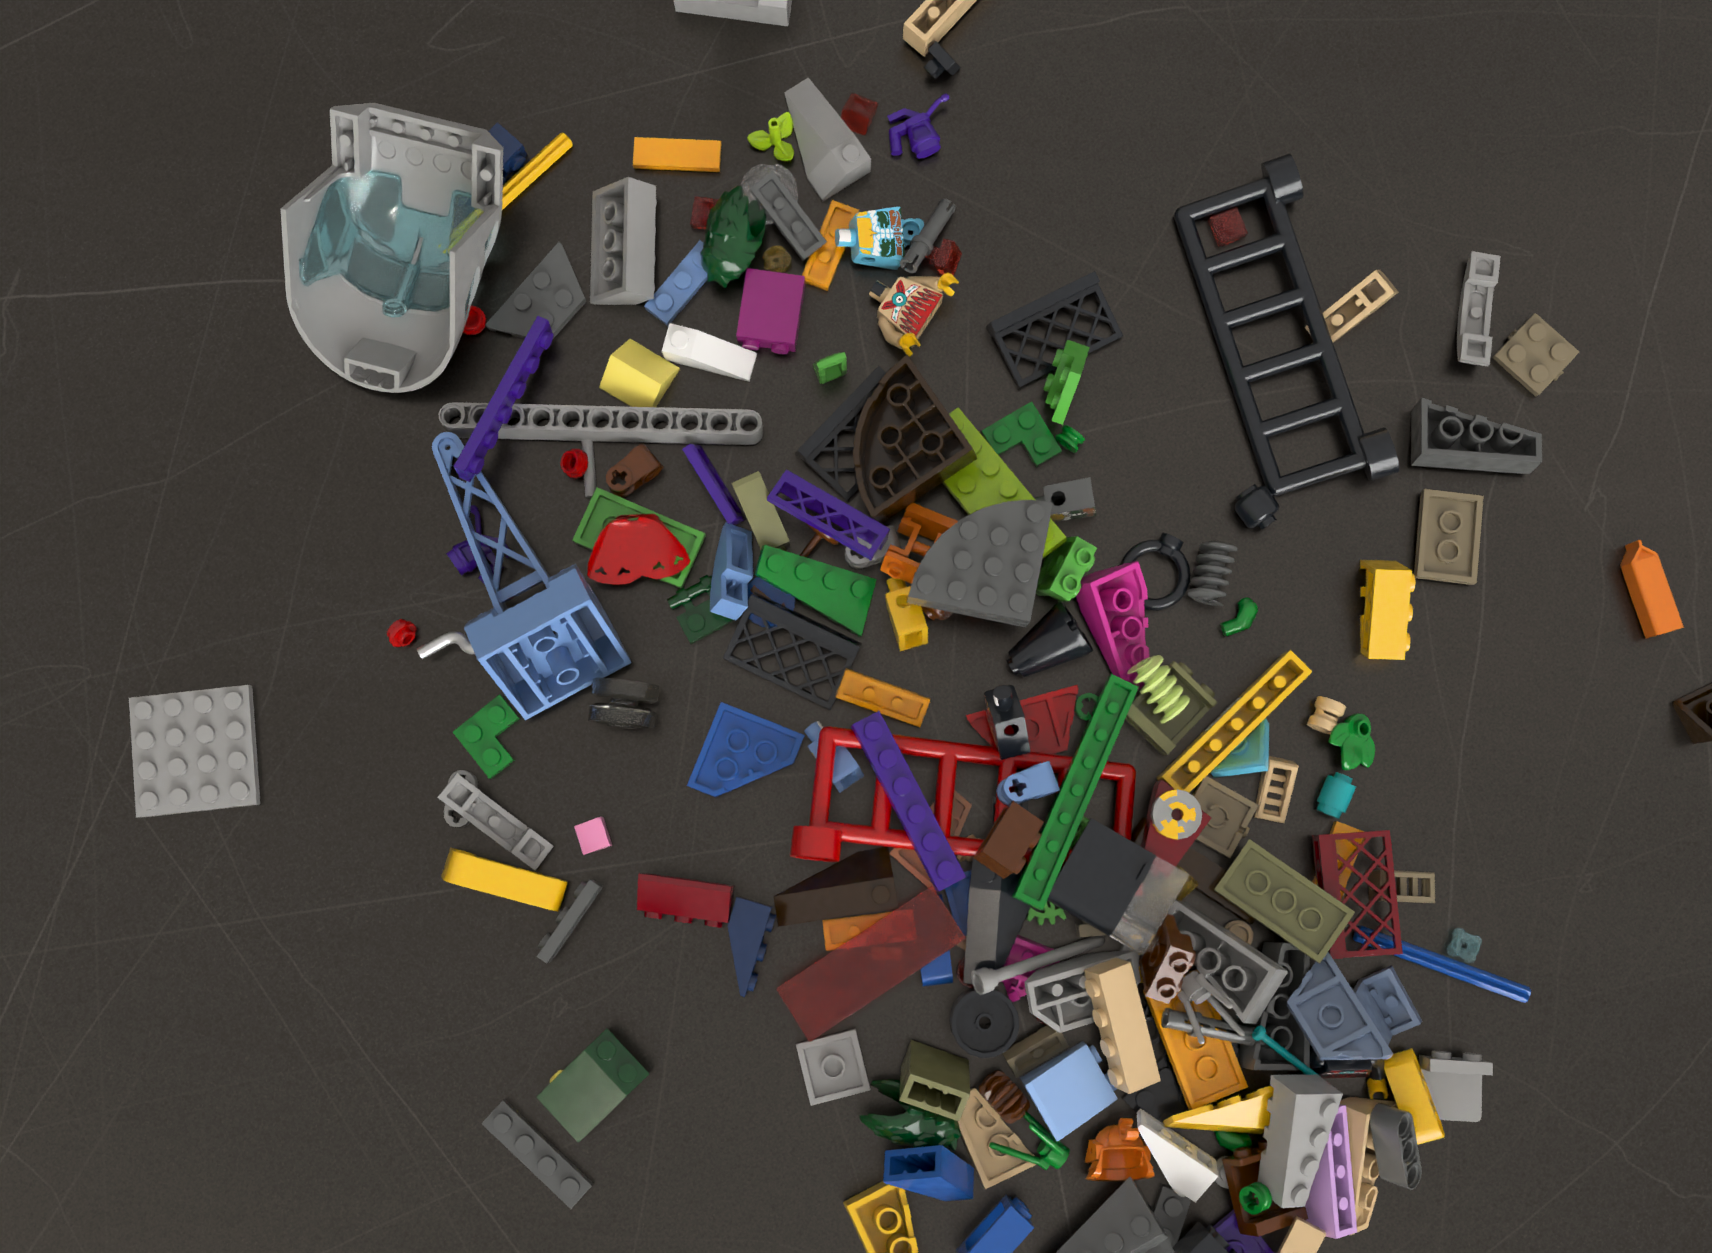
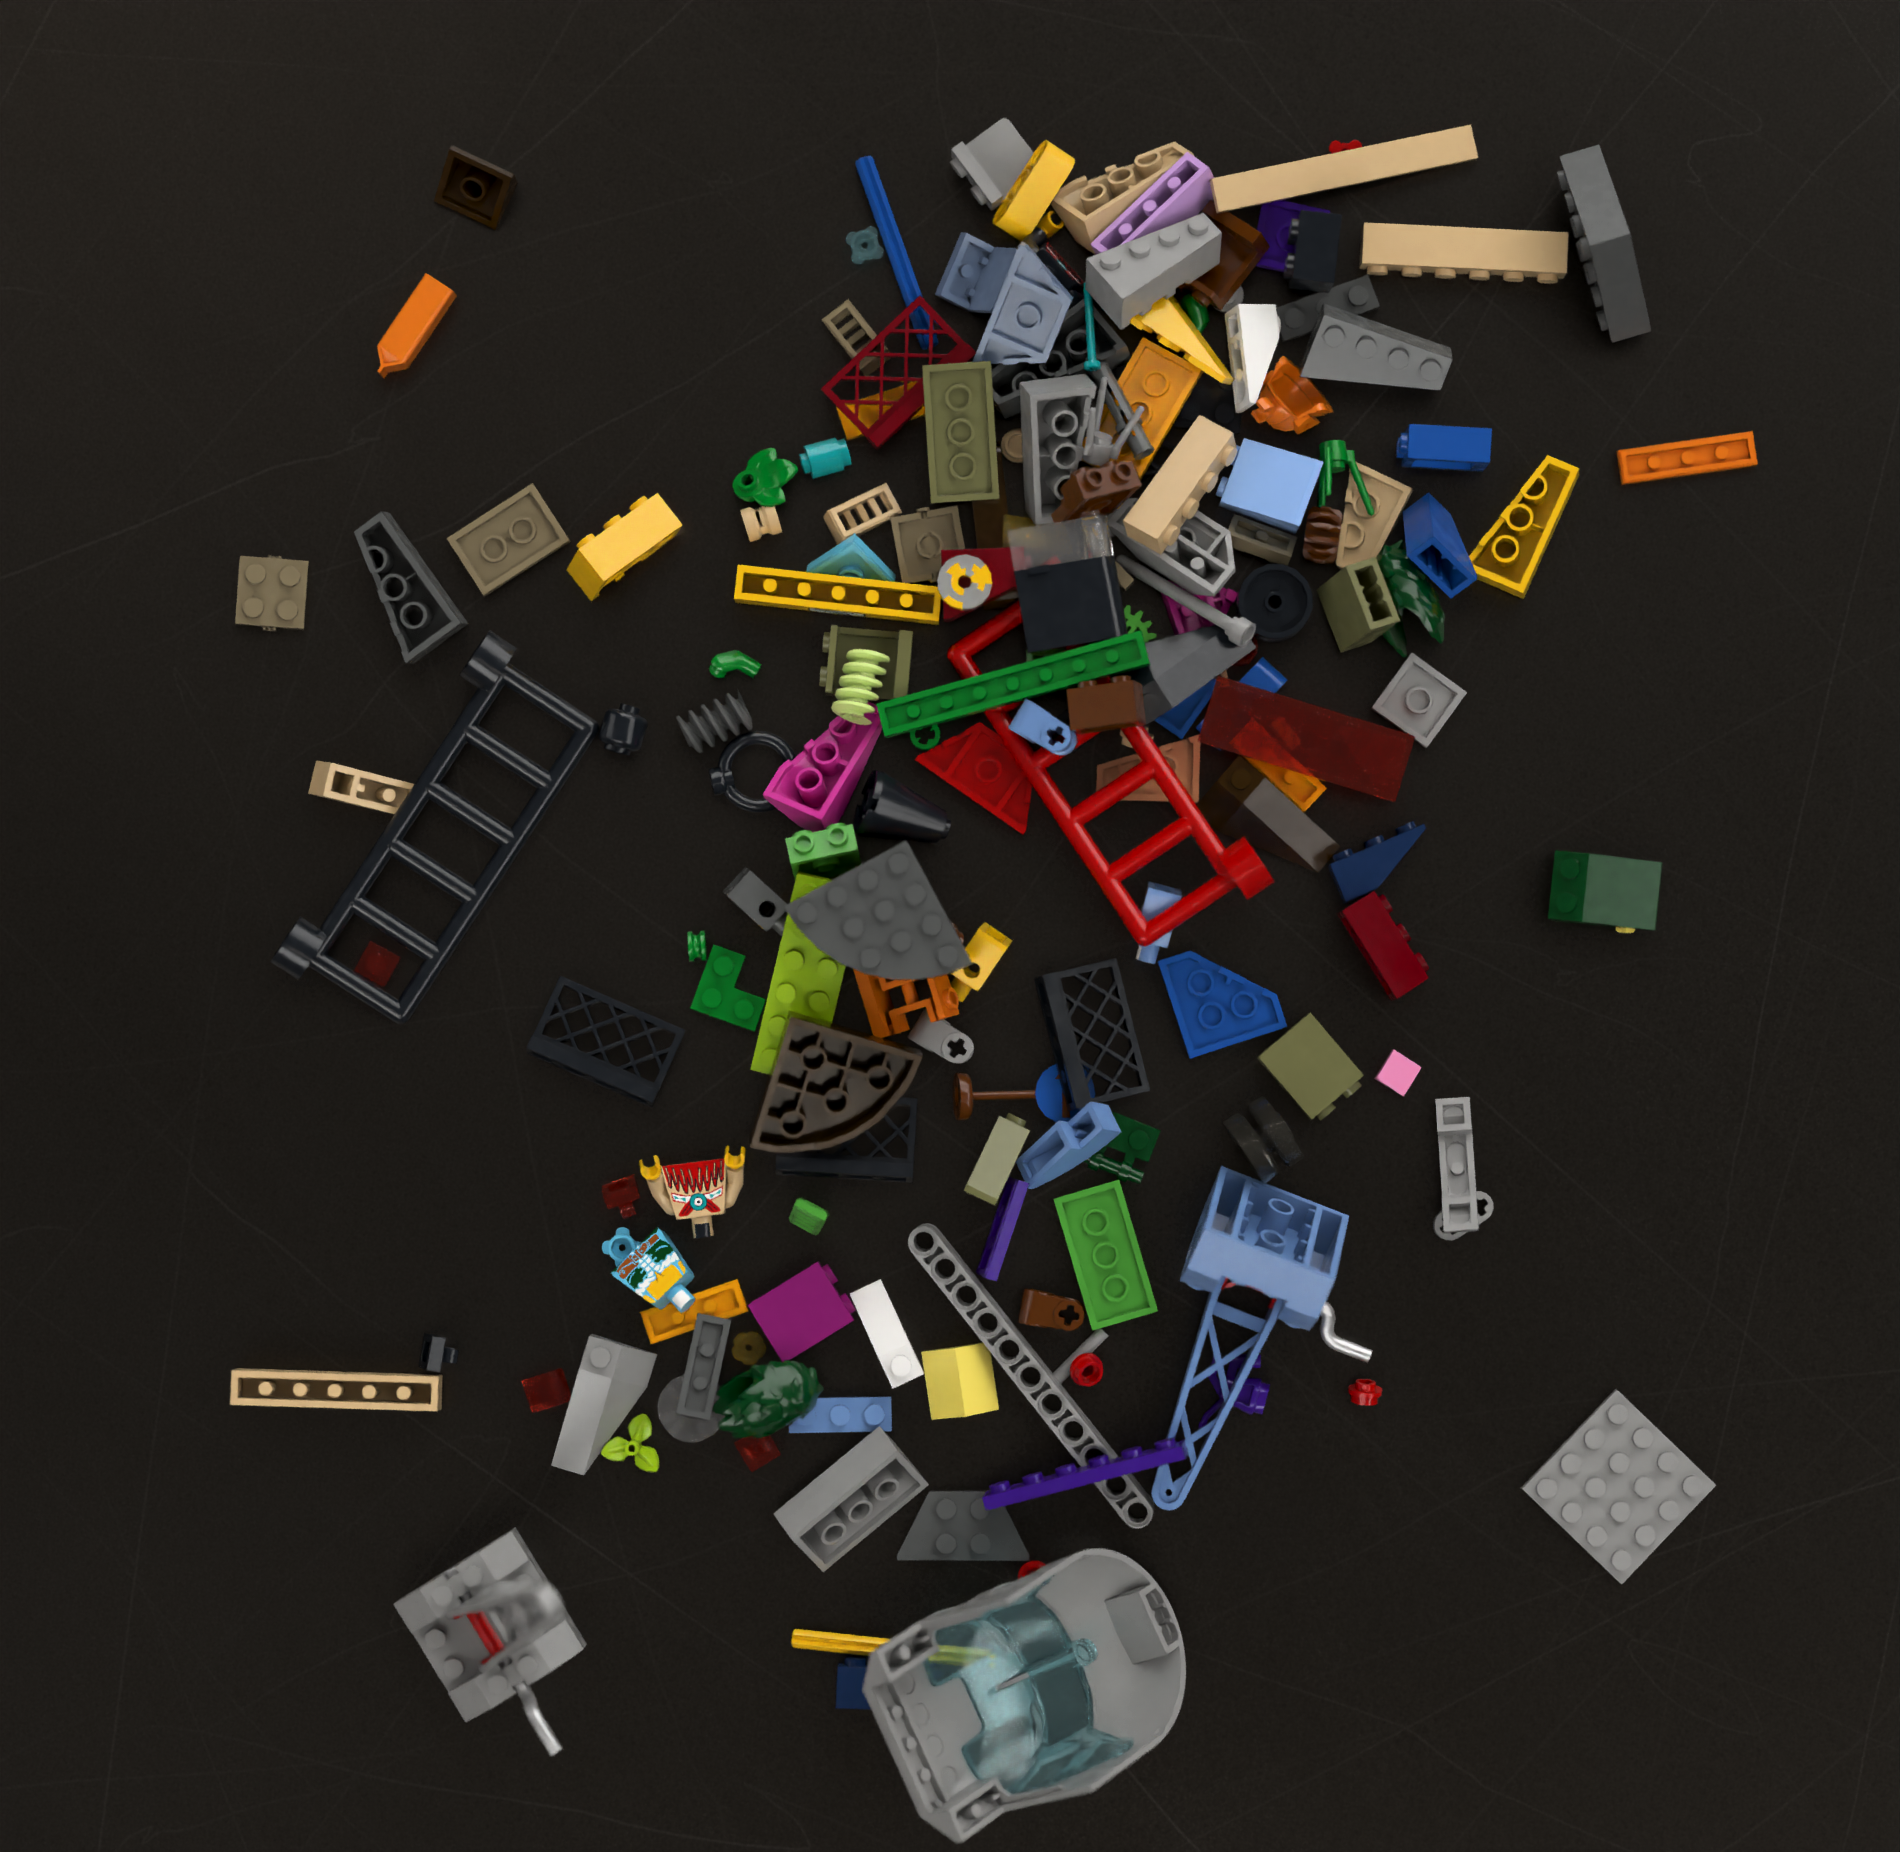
camera: 130 degrees left, 5 degrees up
yellow beam [441,848,568,912] -> none
green plate [453,694,520,779] -> none
dark grey plate [481,1099,594,1209] -> none
dark grey plate [537,879,603,964] -> none
red piece [587,514,690,585] -> none
light orange tile [633,137,722,172] -> none
green wing [754,545,877,637] -> none
dark purple fence [767,469,890,560] -> none
light orange tile [835,668,931,727] -> none
dark purple plate [851,711,966,892] -> none
dark purple piece [887,94,949,159] -> none
dark grey pin [900,198,956,273] -> none
black torso [984,685,1031,760] -> none
bright green plate [1043,340,1090,425] -> none
green bush [1239,1182,1272,1215] -> none
dark grey beam [1370,1103,1422,1190] -> none
light grey slope [1457,251,1501,367] -> none
none -> olive brick [1256,1013,1364,1121]

